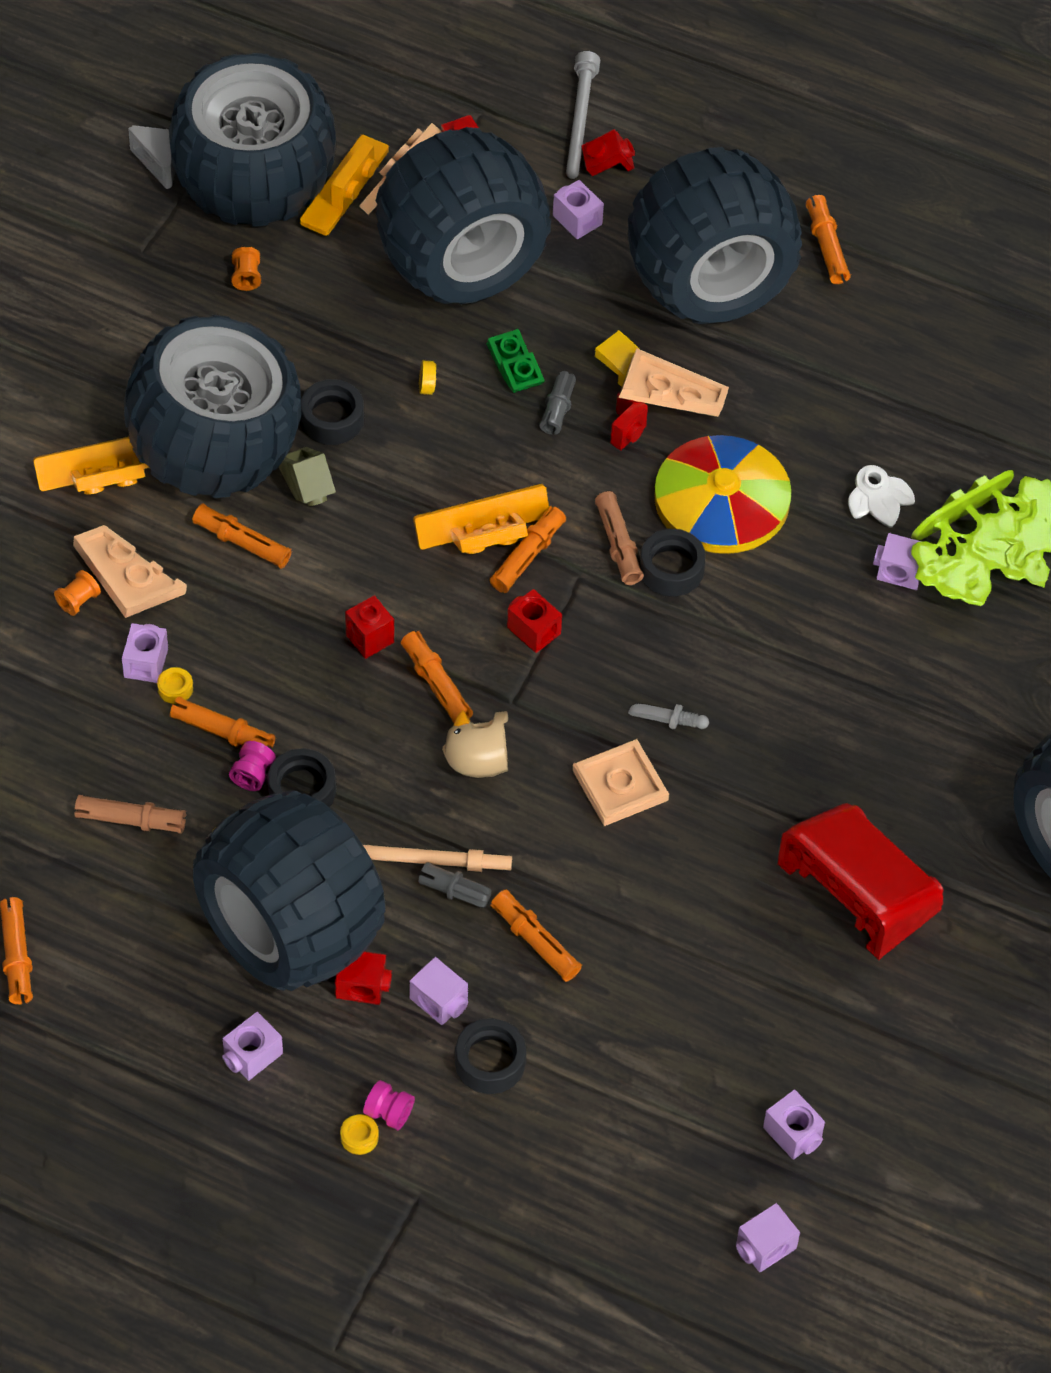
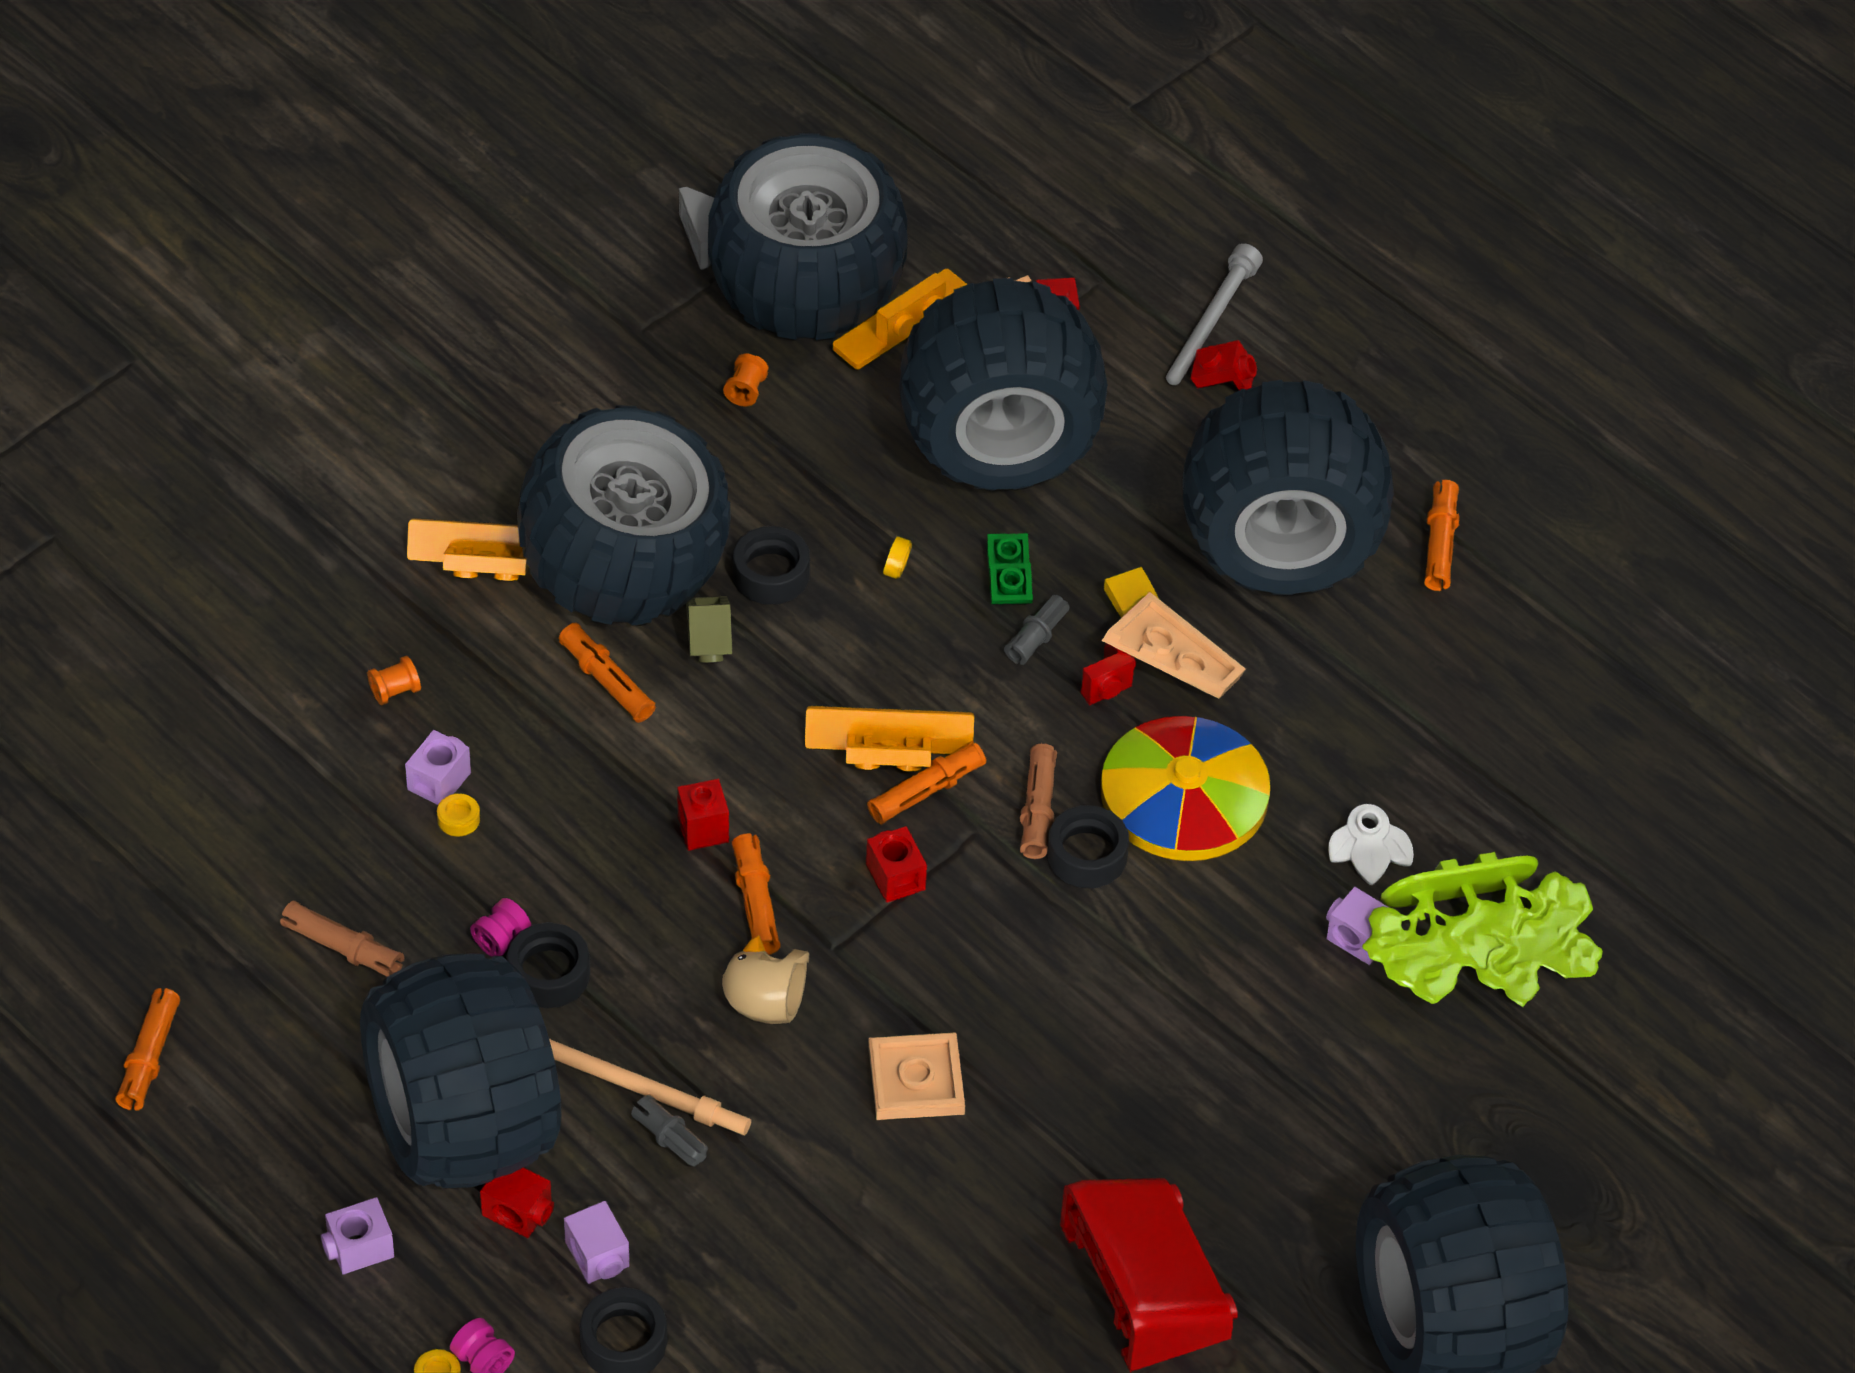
camera: 20 degrees right, 5 degrees down
light nougat wing [73,525,187,618] -> none
orange pin [170,696,275,748] -> none
orange pin [491,889,582,982] -> none
lavender brick [553,180,604,239] -> none
light grey piece [628,704,709,729] -> none

